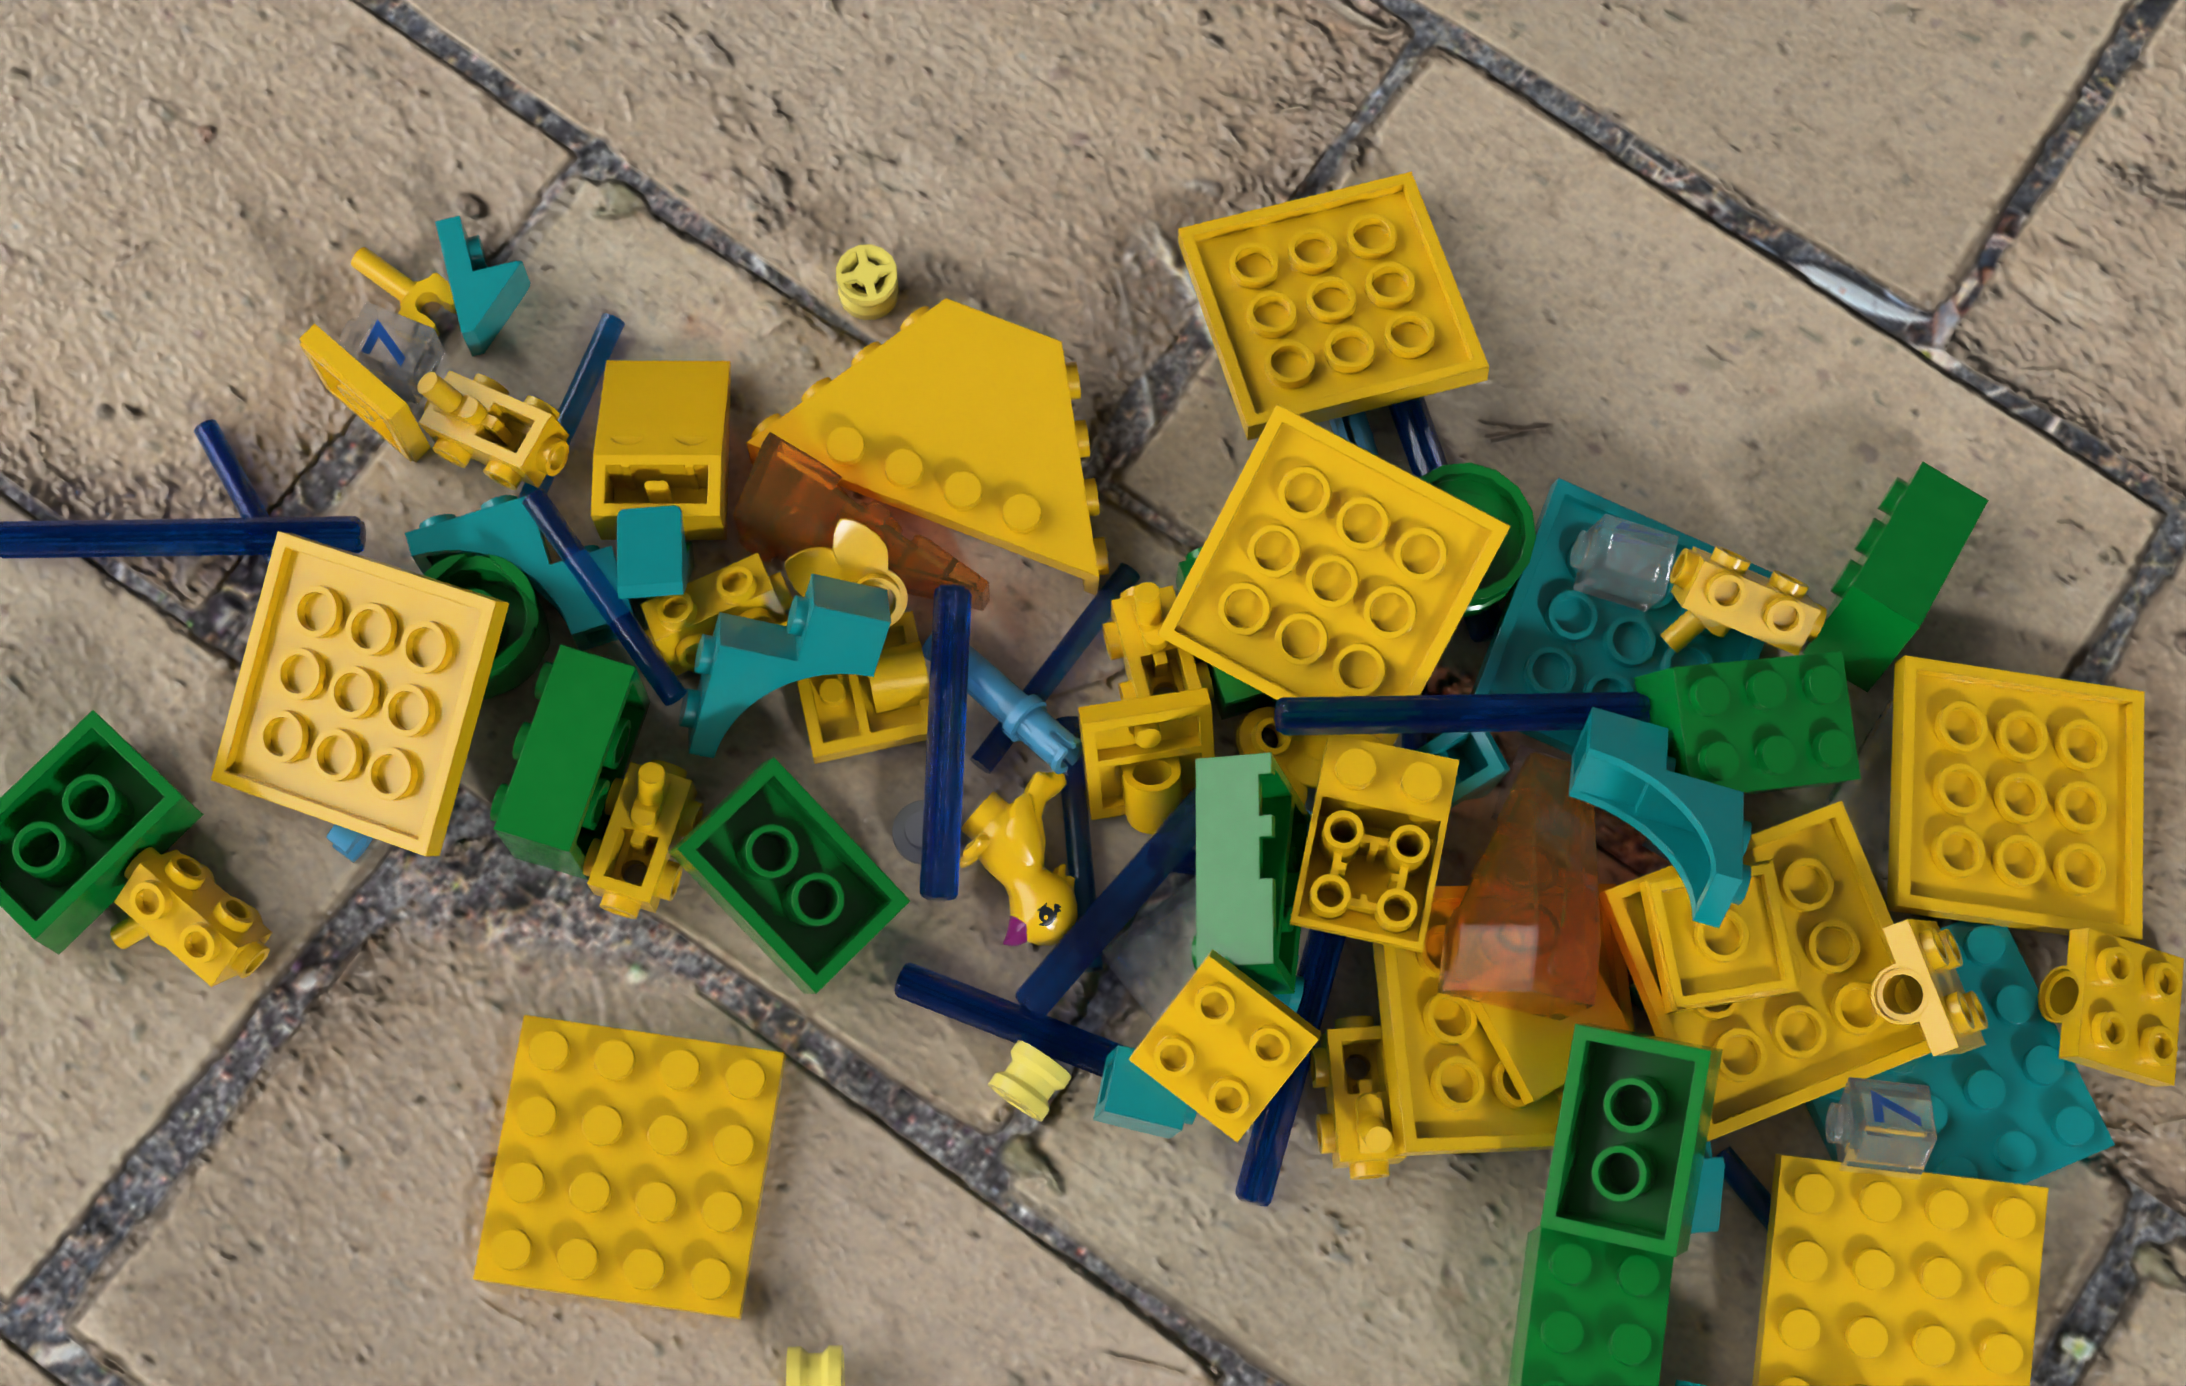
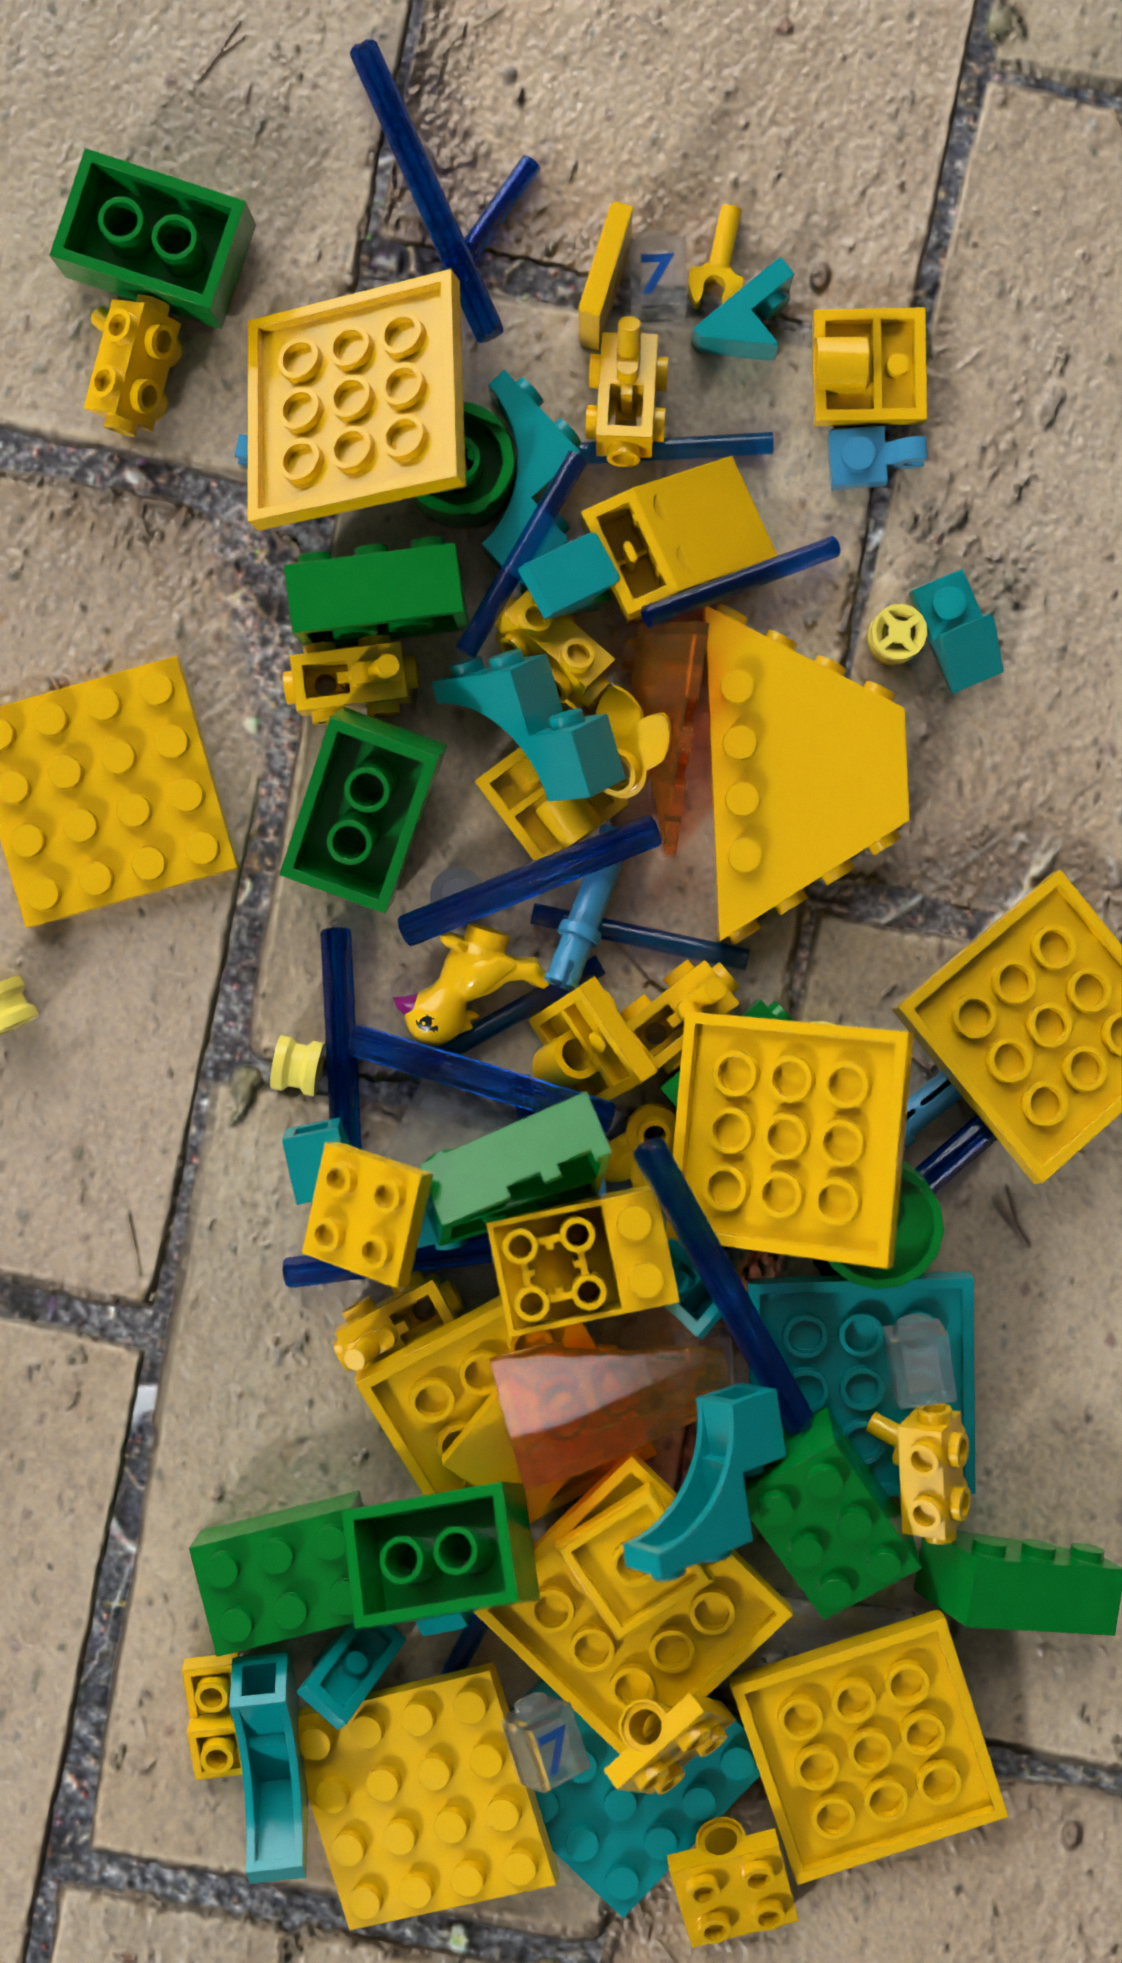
camera: 75 degrees right, 15 degrees up
none -> teal slope [296,1623,407,1730]
none -> clear blue bar [641,536,841,628]
none -> yellow plate [812,307,927,427]
none -> dark azure plate [827,426,927,490]
none -> teal slope [908,568,1004,695]

